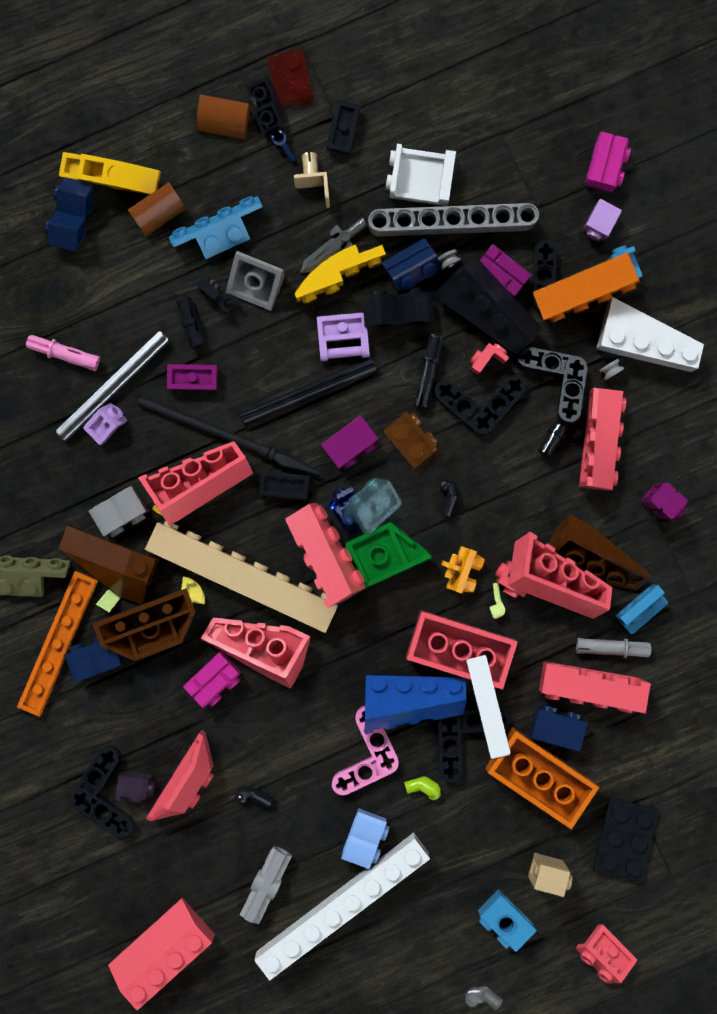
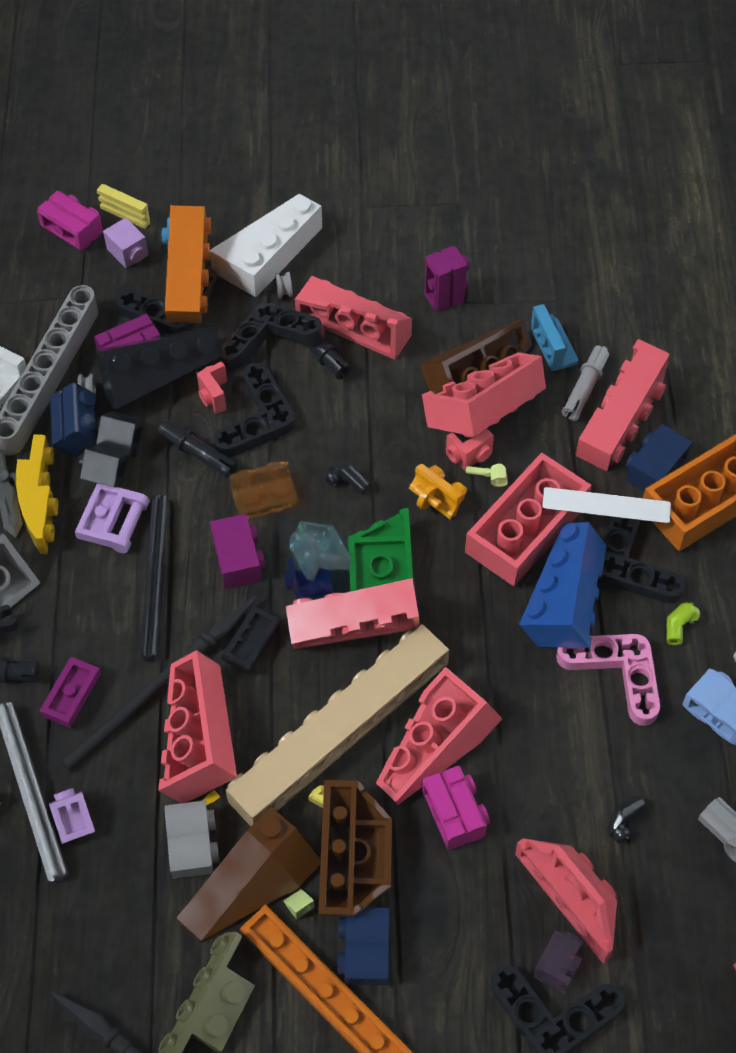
camera: 70 degrees left, 30 degrees down
none -> light yellow tile [97,184,150,229]

